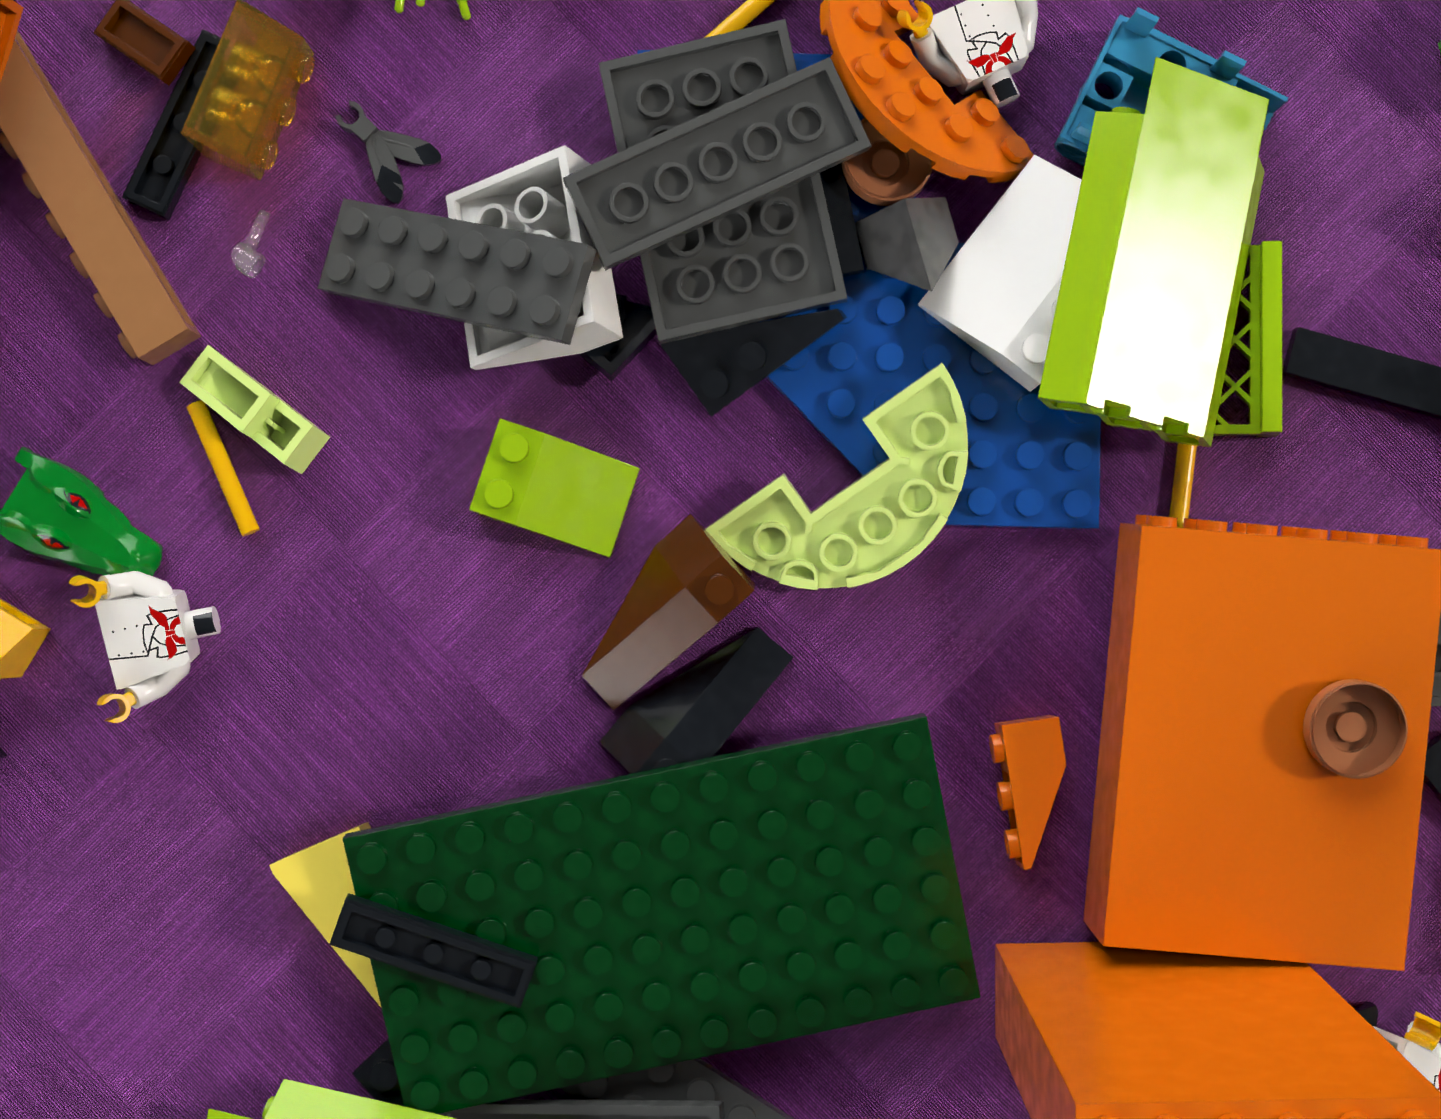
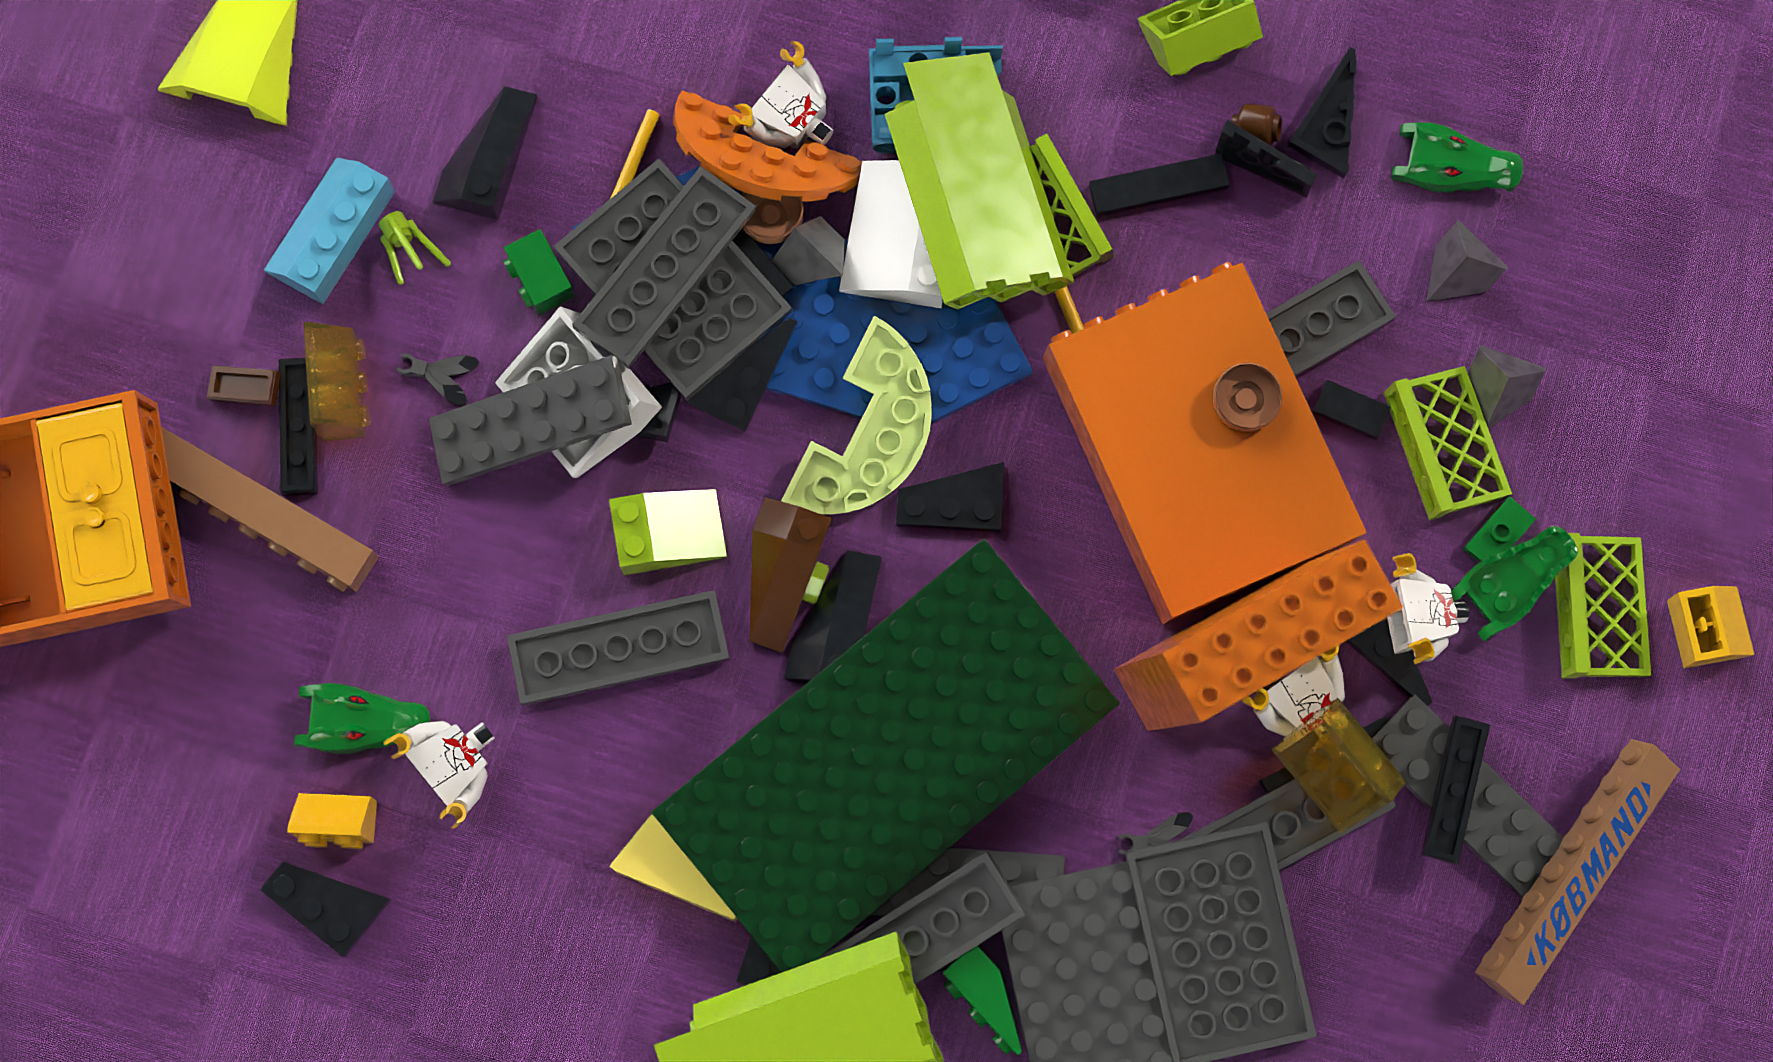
camera: 30 degrees left, 10 degrees down
yellowish green slope [179,345,330,474] -> none
yellow bar [186,400,260,537] -> none
clear hand [231,210,270,278] -> none
black tile [329,893,538,1008] -> none
orange slope [989,715,1066,870] -> none
none -> green brick [503,229,575,315]
none -> dark grey plate [507,590,730,706]
none -> lime tile [802,562,829,604]
none -> black wing [896,462,1004,532]

